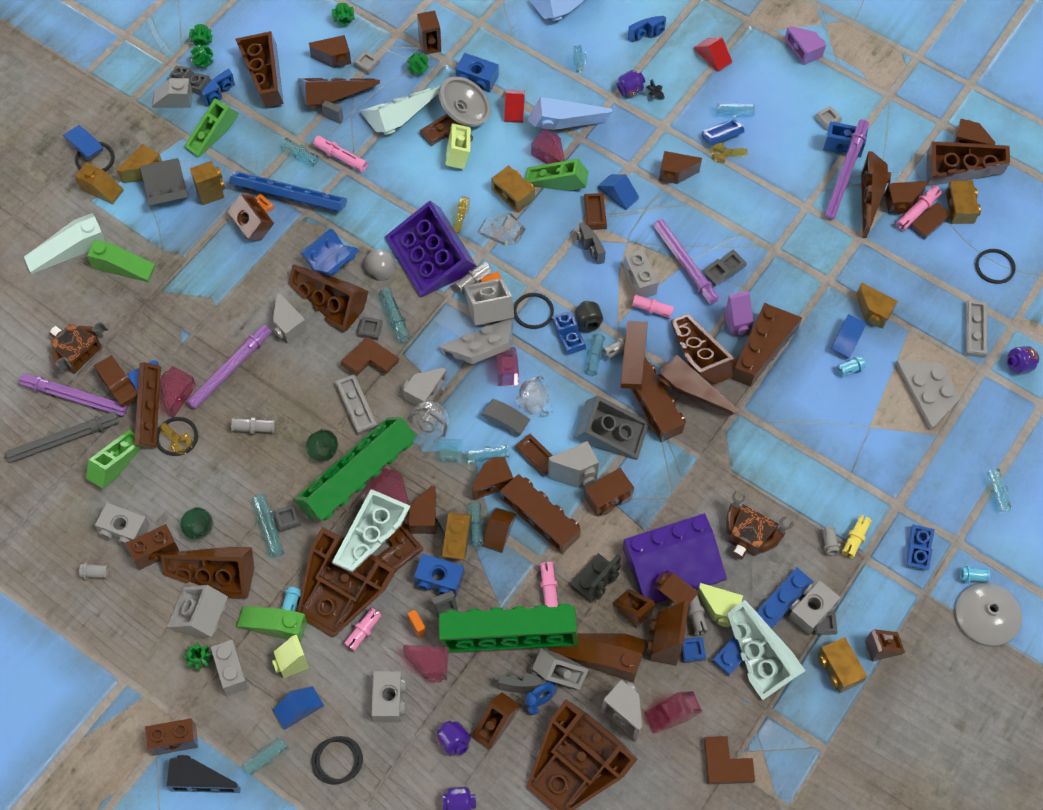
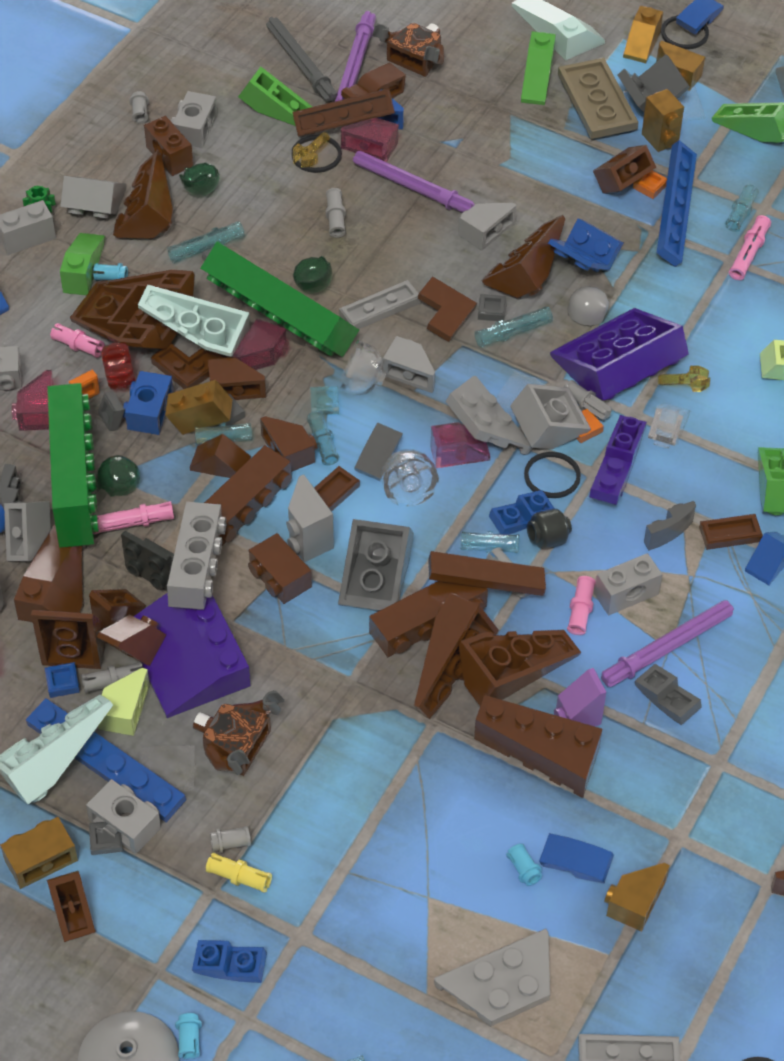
camera: 85 degrees right, 10 degrees down
yellowish green slope [272,635,309,678] -> none
pearl gold brick [491,165,535,213] -> none
none -> clear green hair [96,455,140,497]
none -> clear red gear [101,343,135,389]
none -> light grey brick [167,502,226,610]
none -> dark tan plate [558,58,638,139]
none -> dark purple slope [589,415,647,505]

